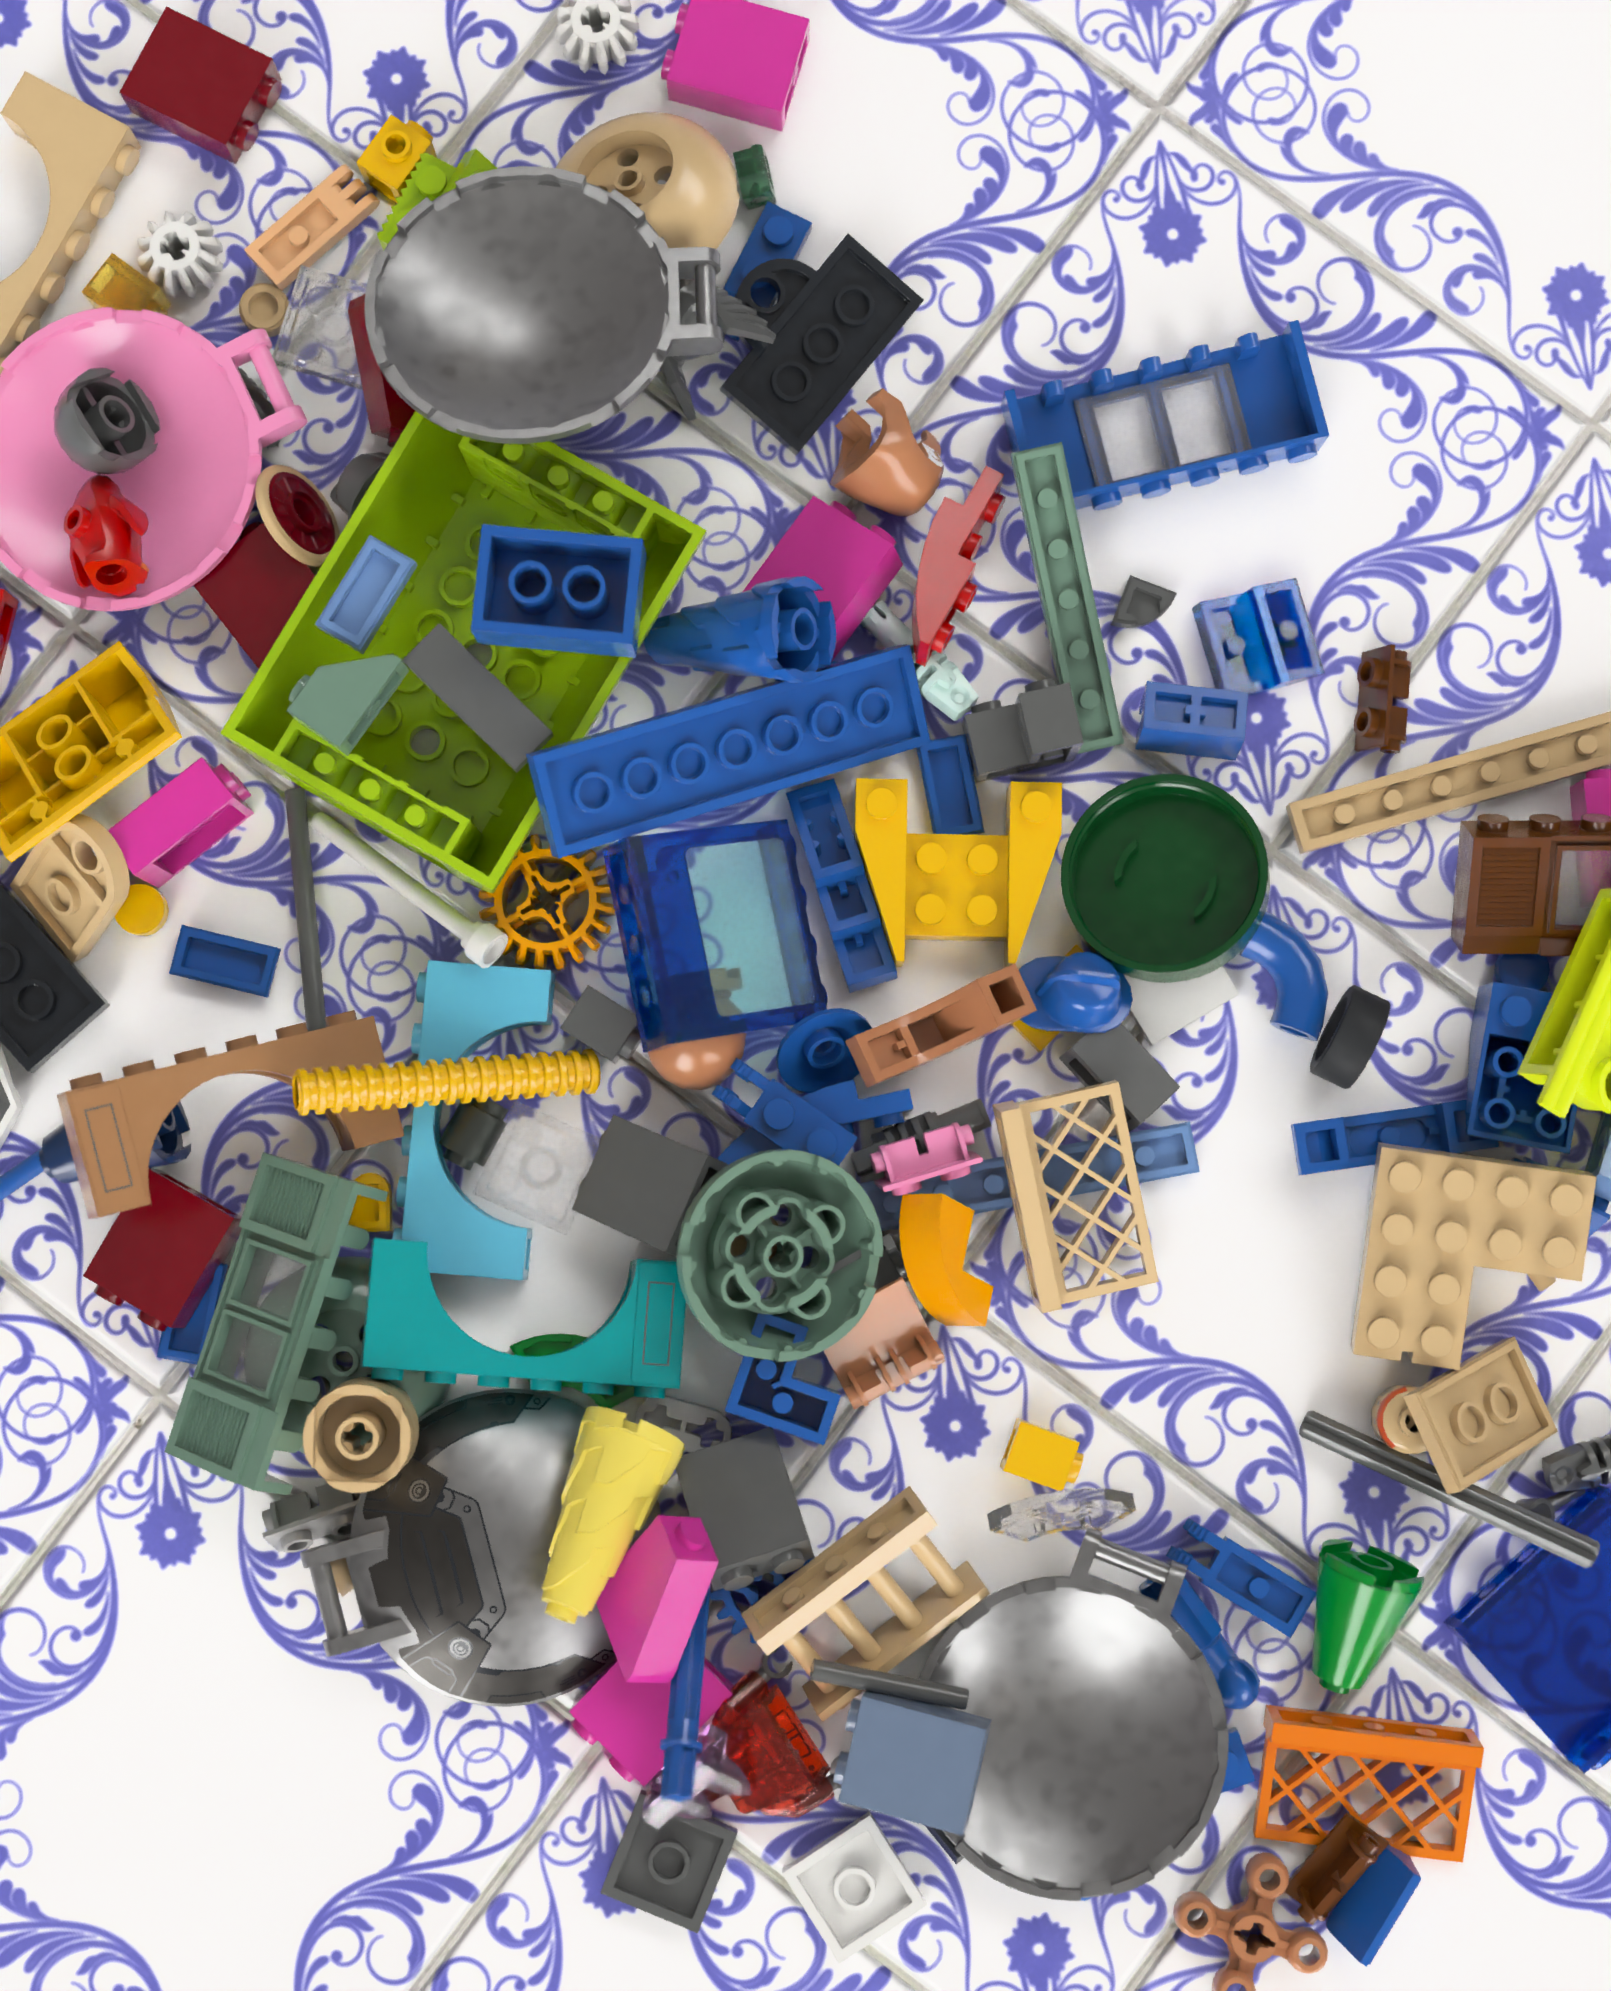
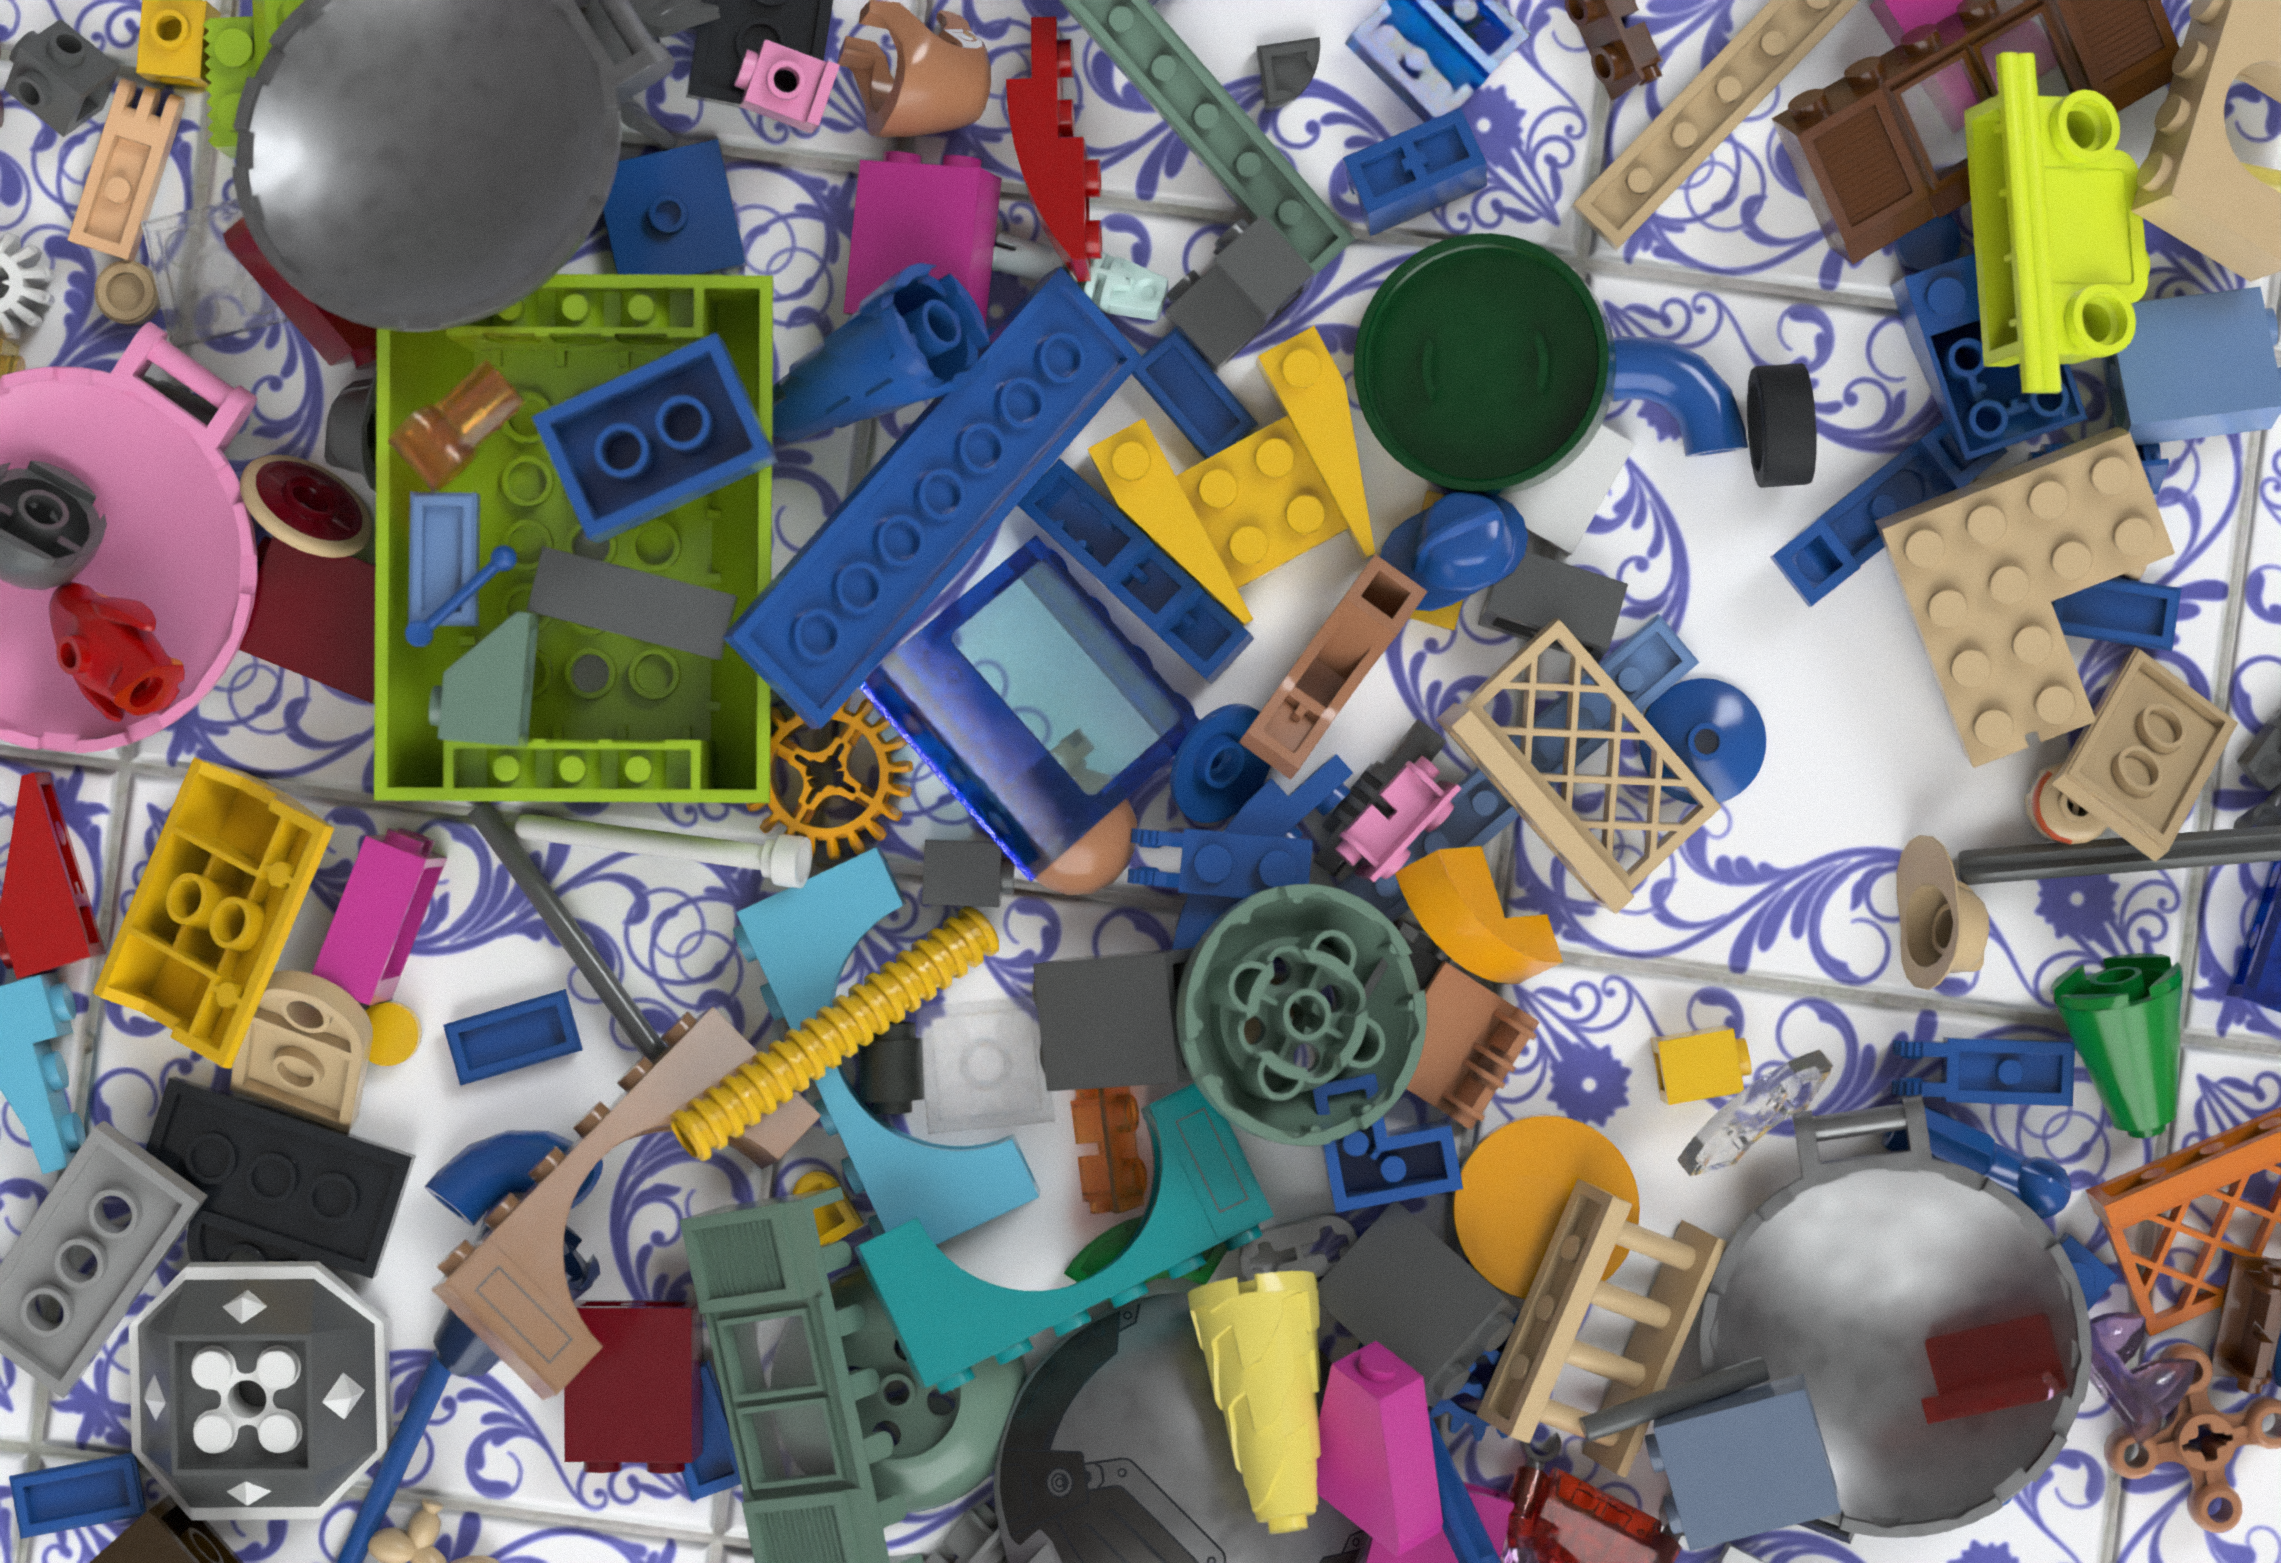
camera: 30 degrees left, 5 degrees up
tan brick [303,1377,419,1493] -> none
none -> dark grey brick [4,19,120,137]
none -> clear orange piece [388,359,527,492]
none -> blue hinge [405,545,517,647]
none -> blue cylinder [424,1130,603,1226]
none -> blue plate [603,139,748,275]
none -> bright pink brick [734,39,840,134]
none -> clear orange hinge [1070,1086,1148,1214]
none -> light orange piece [1452,1114,1640,1299]
none -> blue dish [1639,678,1767,805]
none -> tan piece [1896,835,1990,990]
none -> clear red panel [1921,1313,2068,1424]
none -> blue tile [2051,578,2182,651]
none -> clear purple tile [2089,1312,2196,1446]

